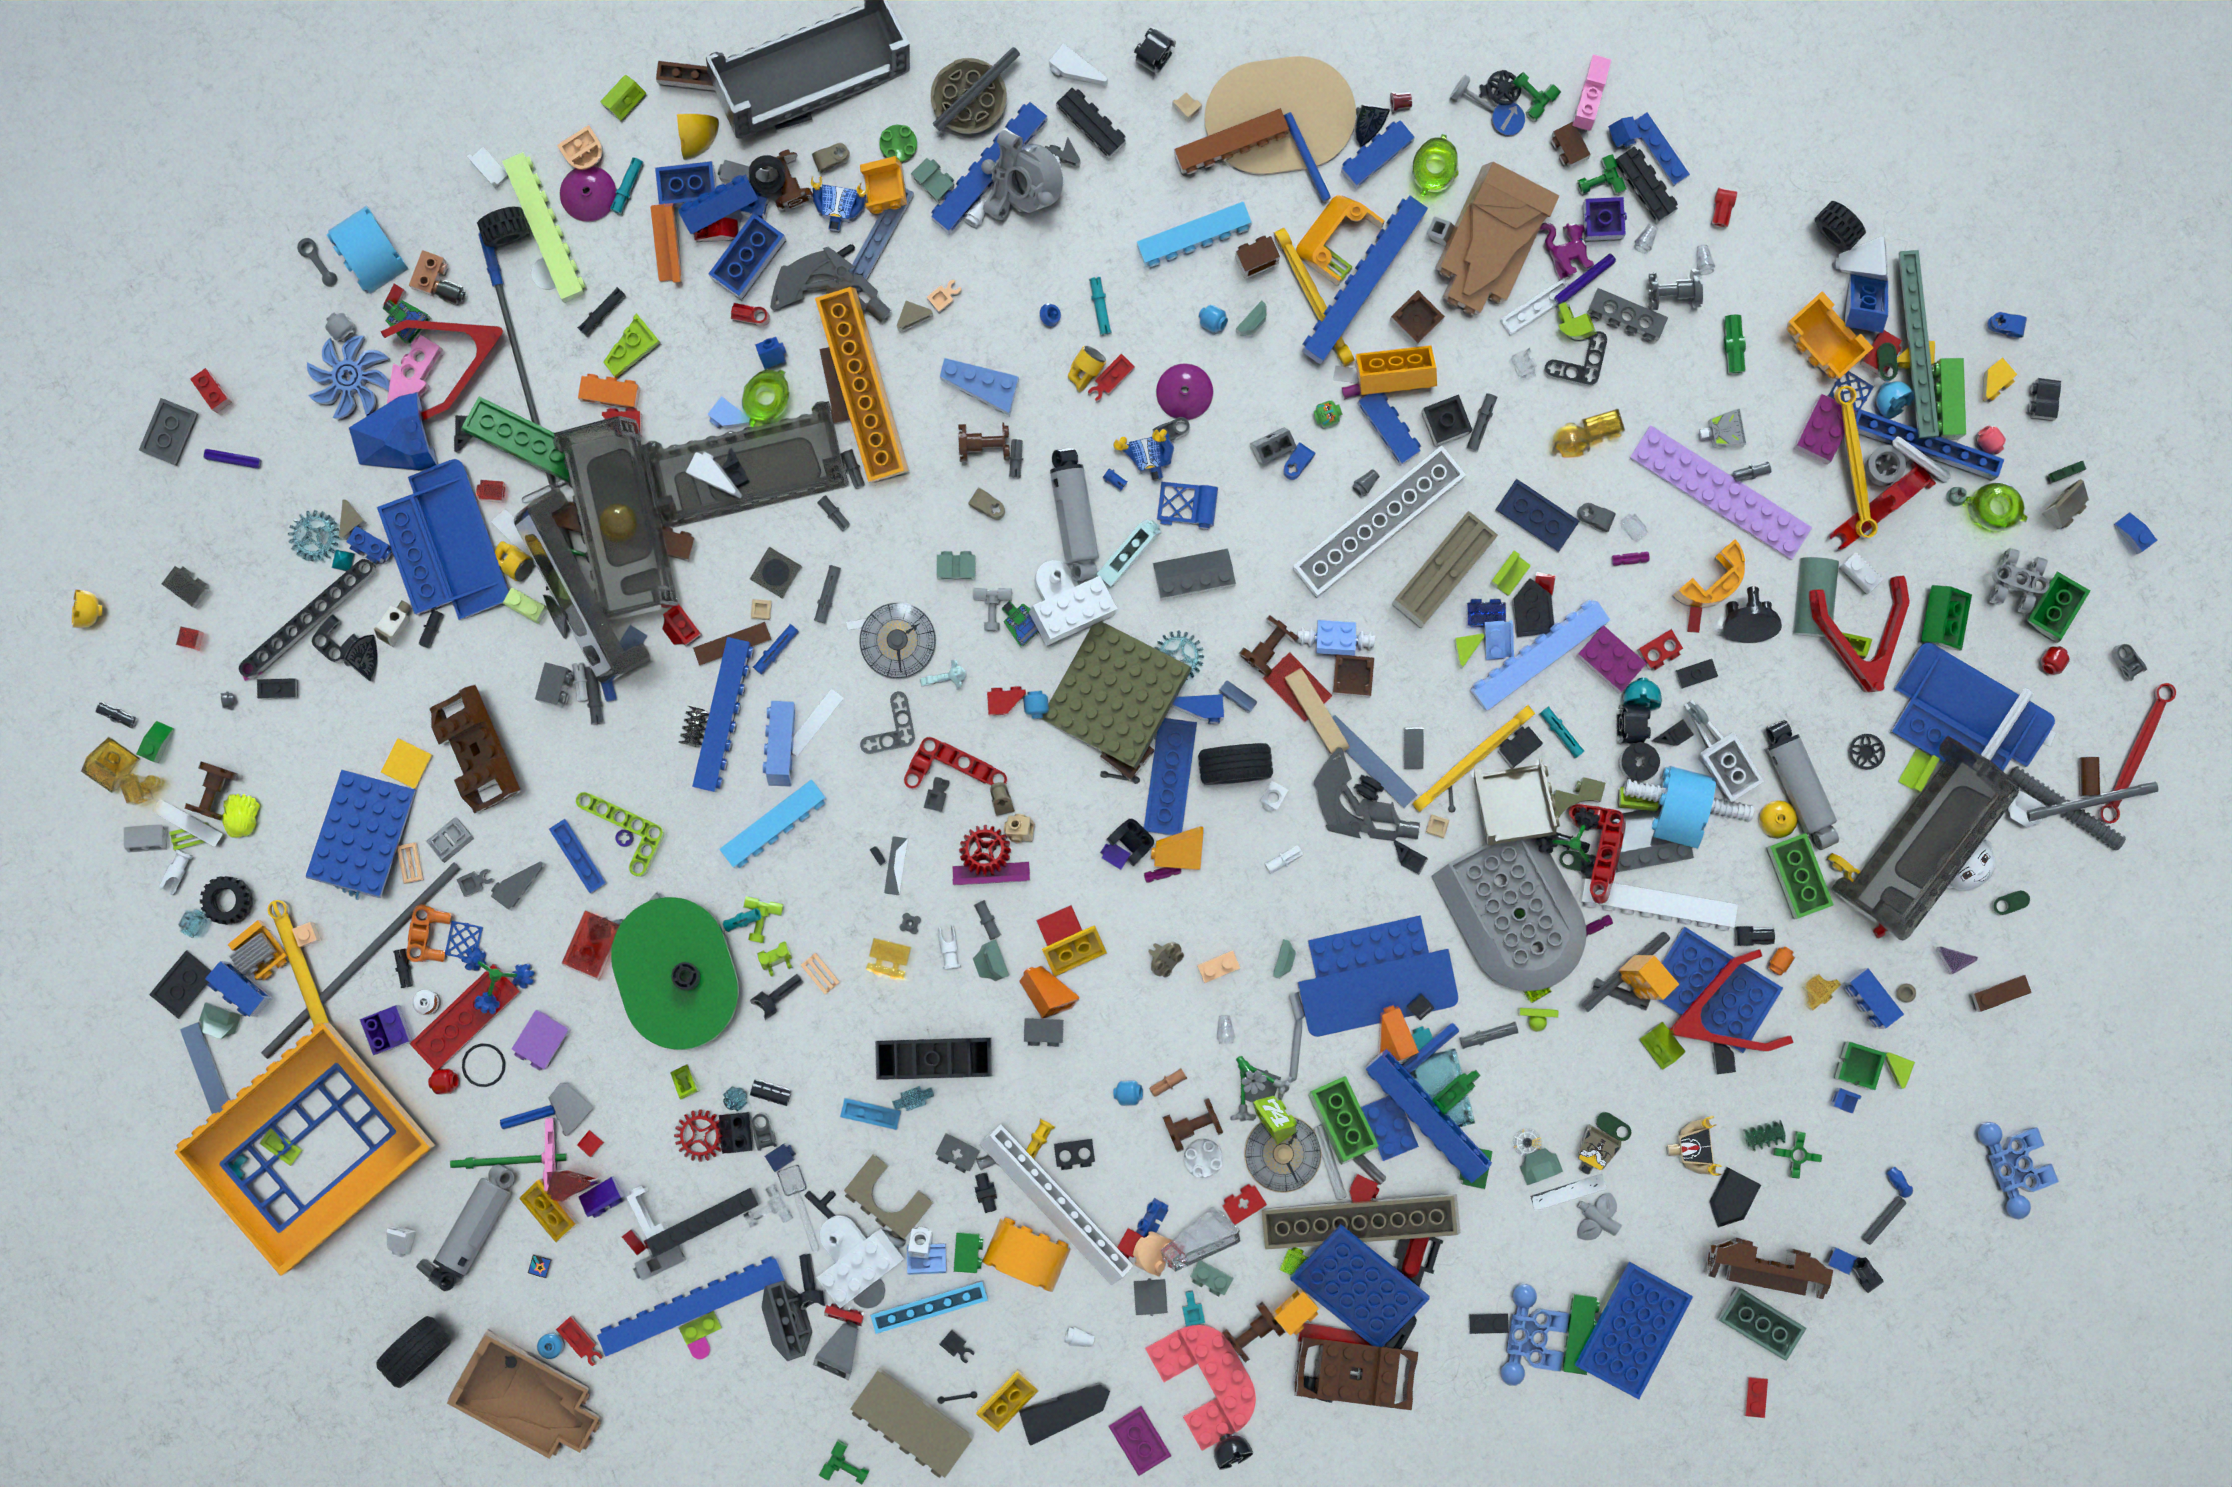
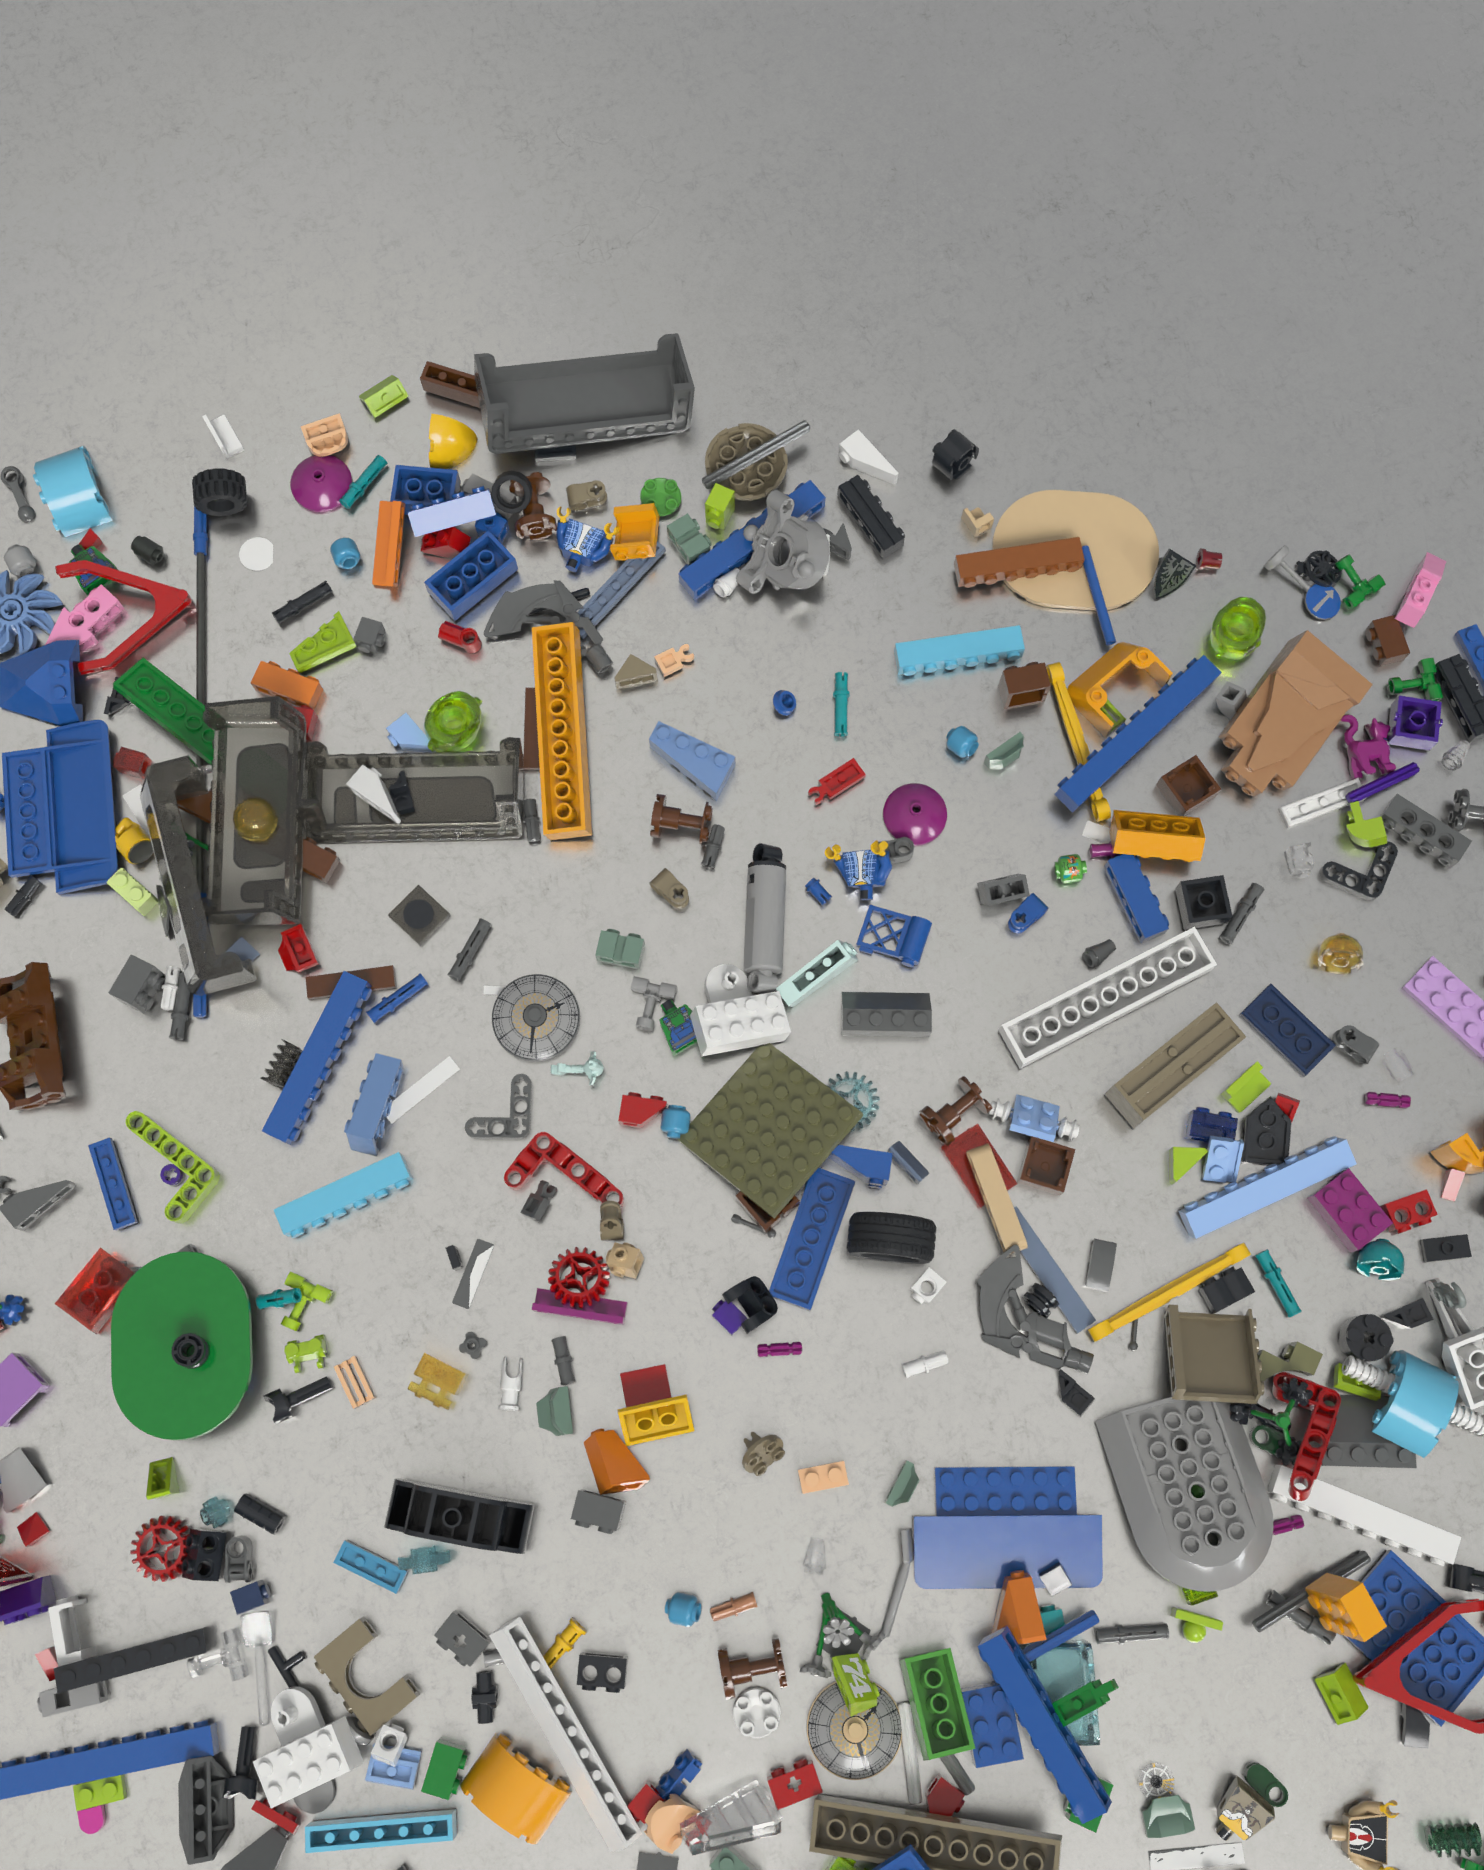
camera: 10 degrees right, 10 degrees down
nougat brick [409,250,447,296] -> none
yellowish green brick [502,152,586,302] -> none
tan tile [751,599,772,620] -> none
blue brick [755,337,787,369] -> none
dark grey axle [817,495,850,530] -> none
yellow piece [1068,346,1106,392] -> none
light orange slope [1151,826,1203,870] -> none
blue brick [1341,120,1415,189] -> none
tan tile [1425,814,1450,839] -> none
clear yellow brick [1580,409,1625,445] -> none
blue brick [1608,116,1641,148] -> none
black brick [1616,704,1651,743] -> none
none -> dark azure head [330,538,360,569]
none -> dark grey brick [353,617,385,653]
none -> lime brick [705,483,735,530]

